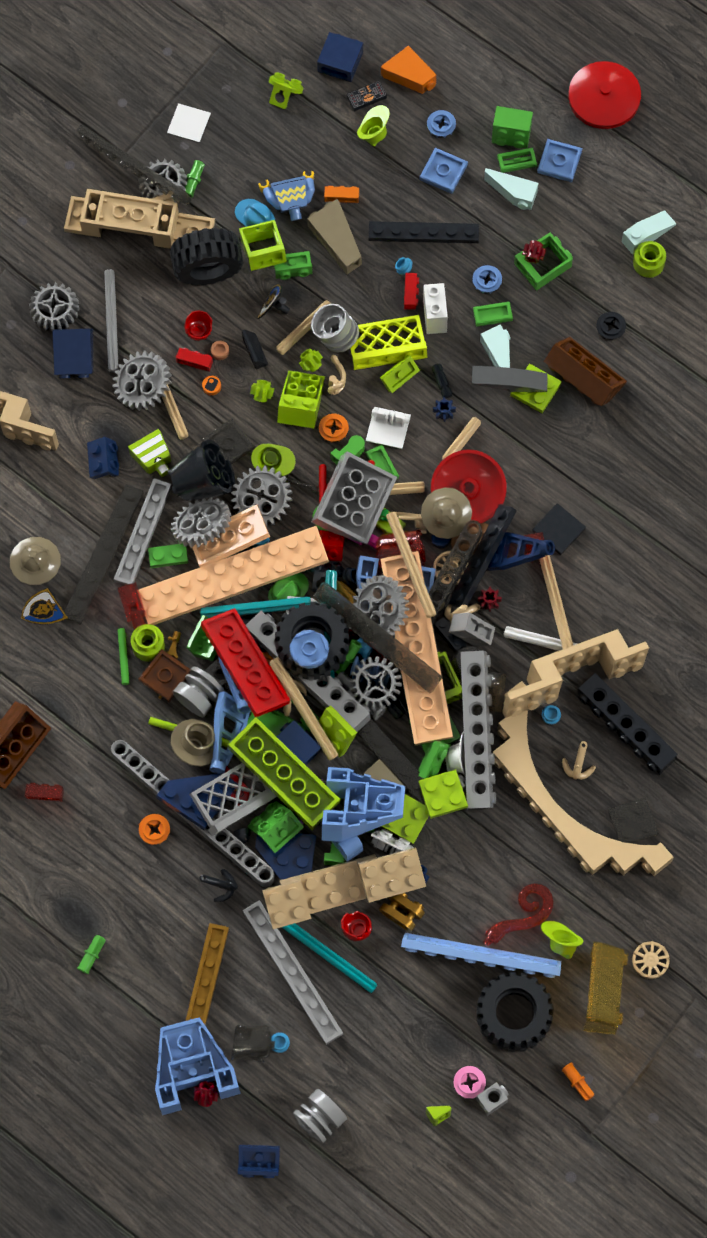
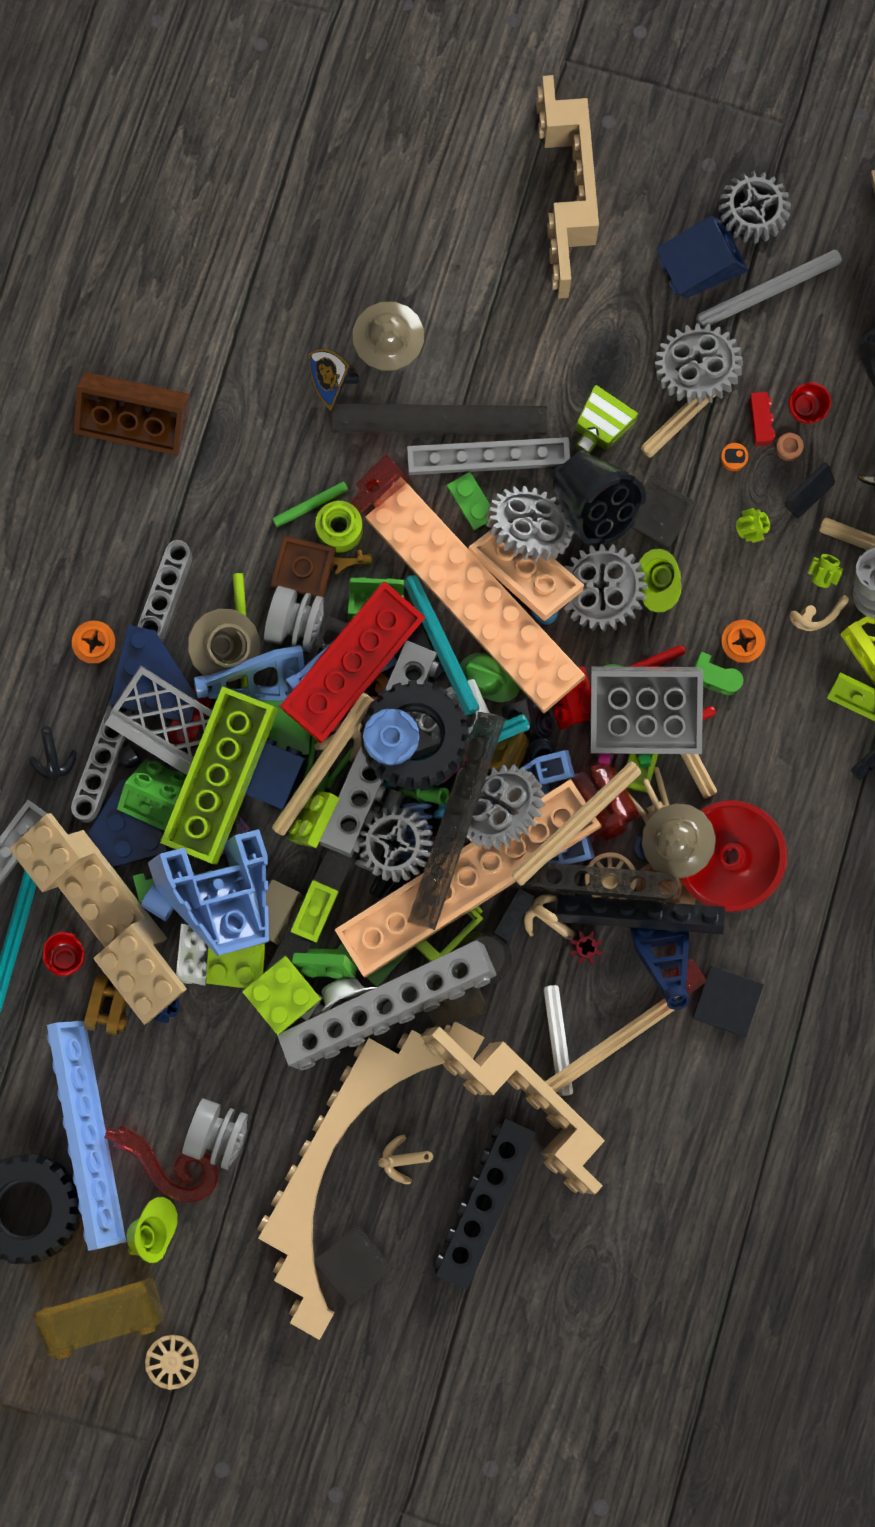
camera: 65 degrees right, 10 degrees up
clear red piece [25,783,64,802] -> none
dark blue bracket [87,437,119,479] -> none
lime slope [277,371,325,429] -> none
bright green tile [365,445,399,479] -> none
white hinge [366,407,411,449] -> none
dark blue gear [433,397,456,422] -> none
tan axle [442,417,481,460] -> none
light grey brick [449,613,495,647] -> none
dark azure plate [541,705,561,725] -> none
none -> light grey wheel [182,1098,248,1170]
none -> lime plate [291,881,339,943]

